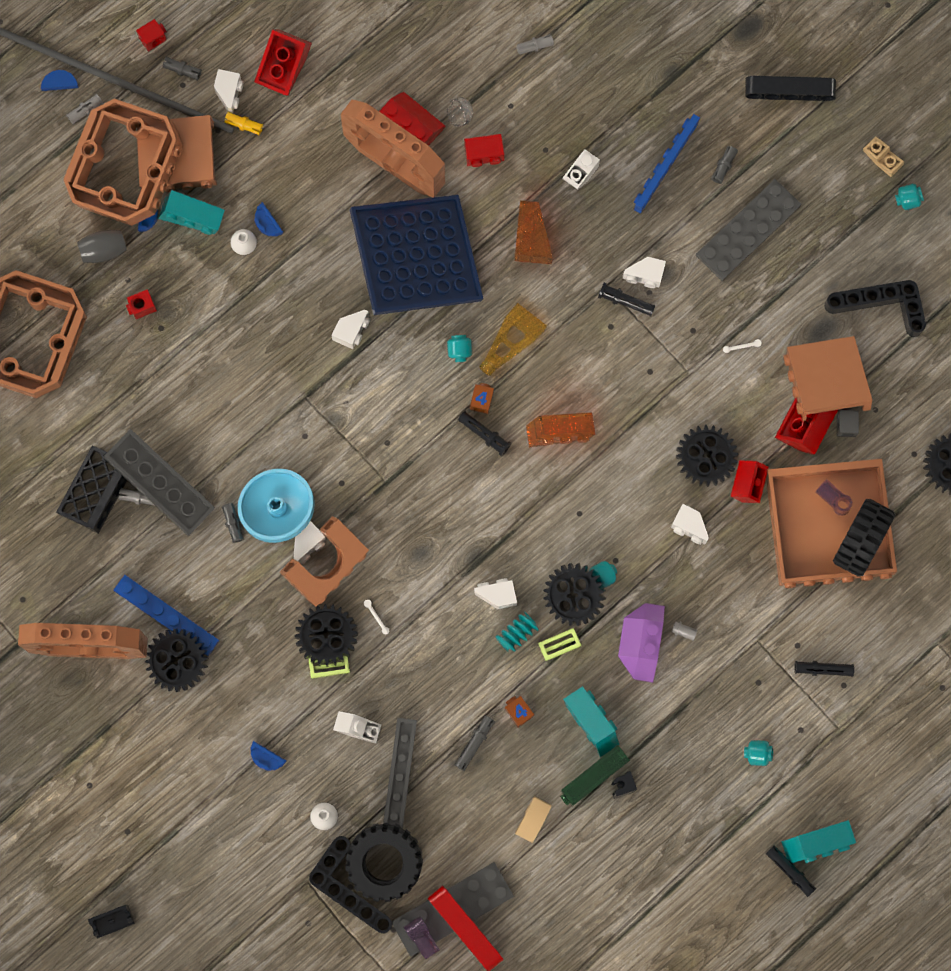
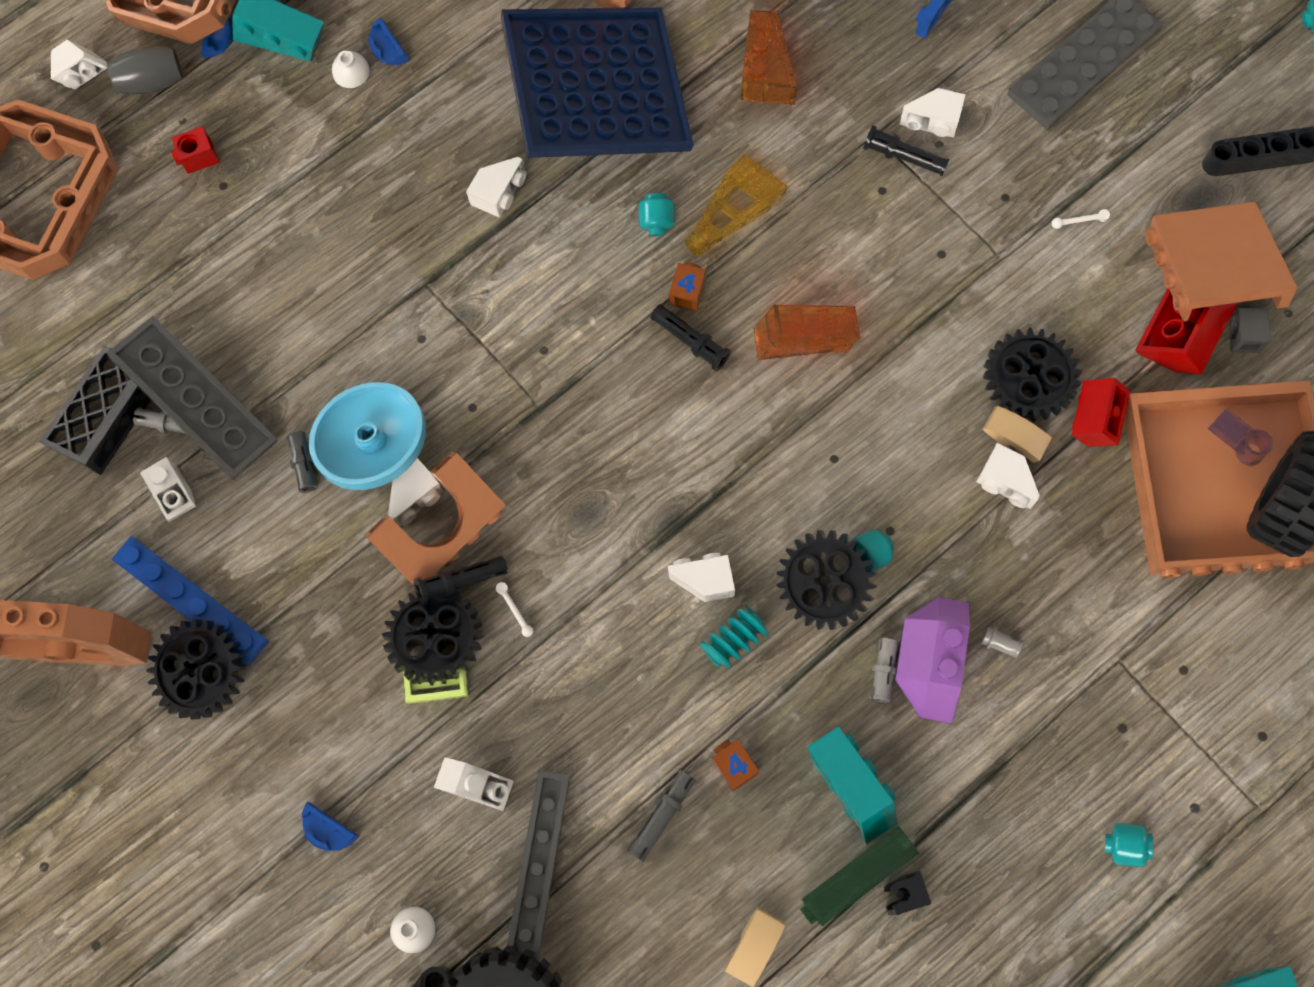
camera: 10 degrees right, 5 degrees down
yellowish green tile [538,628,581,661] -> none
black pin [794,661,854,677] -> none
none -> white slope [51,40,107,89]
none -> white slope [140,457,196,522]
none -> black pin [414,556,508,605]
none -> light grey pin [870,638,899,703]
none -> tan slope [982,406,1052,463]

